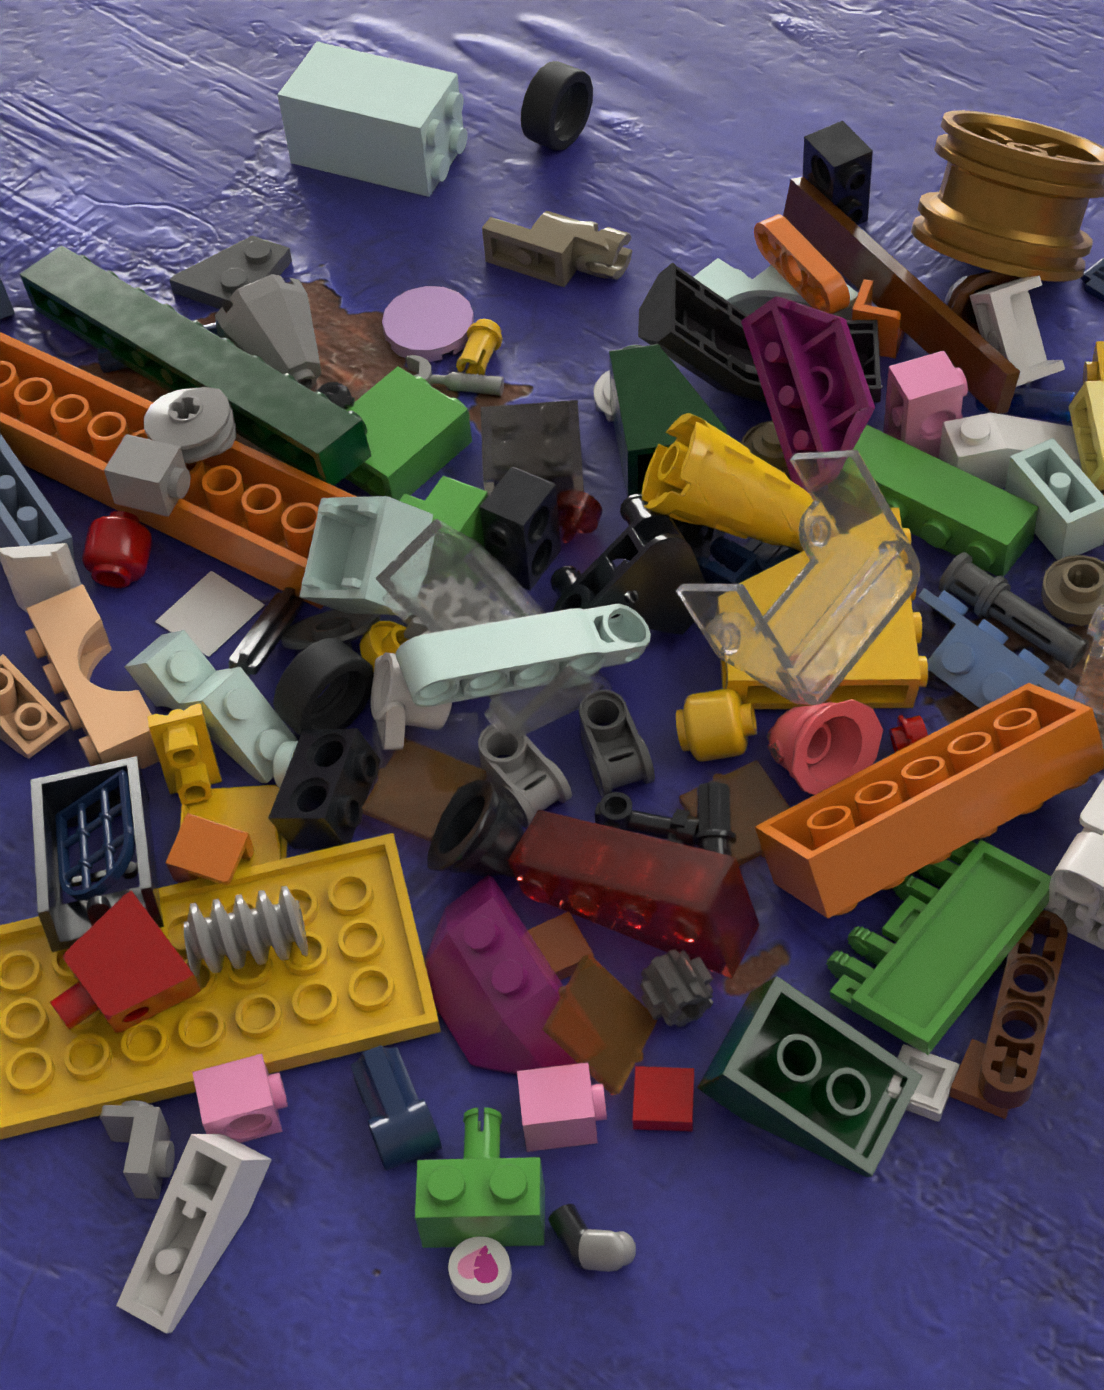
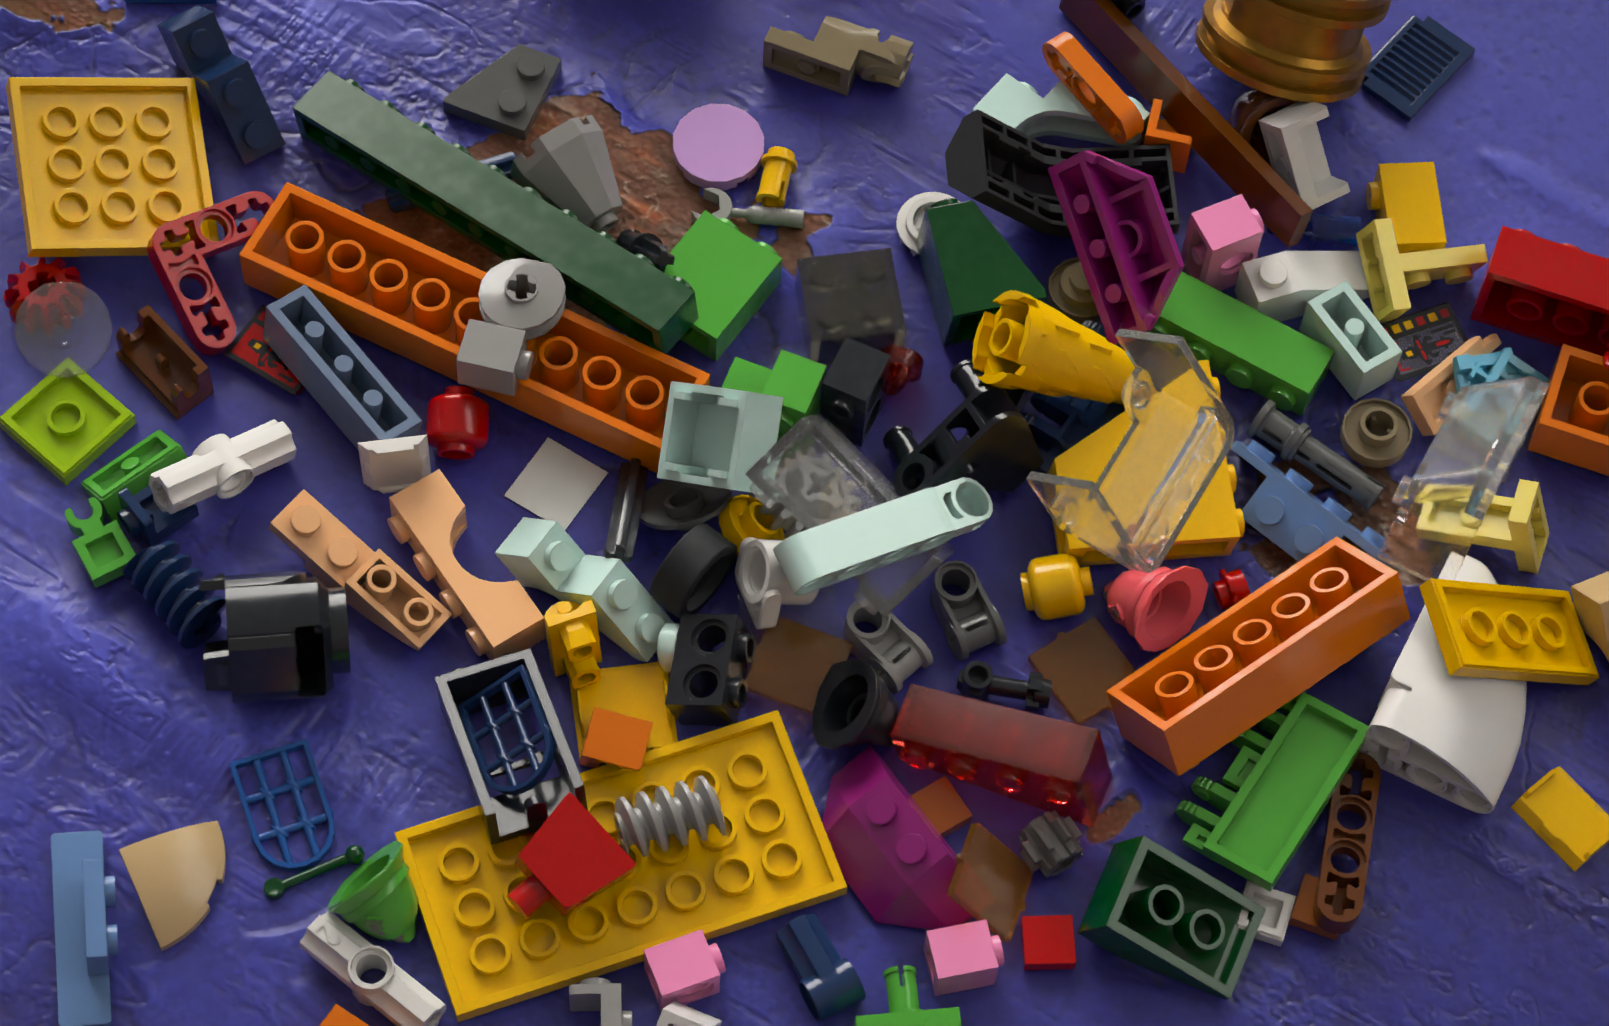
camera: 15 degrees left, 10 degrees up
black axle [692,781,737,894] -> none

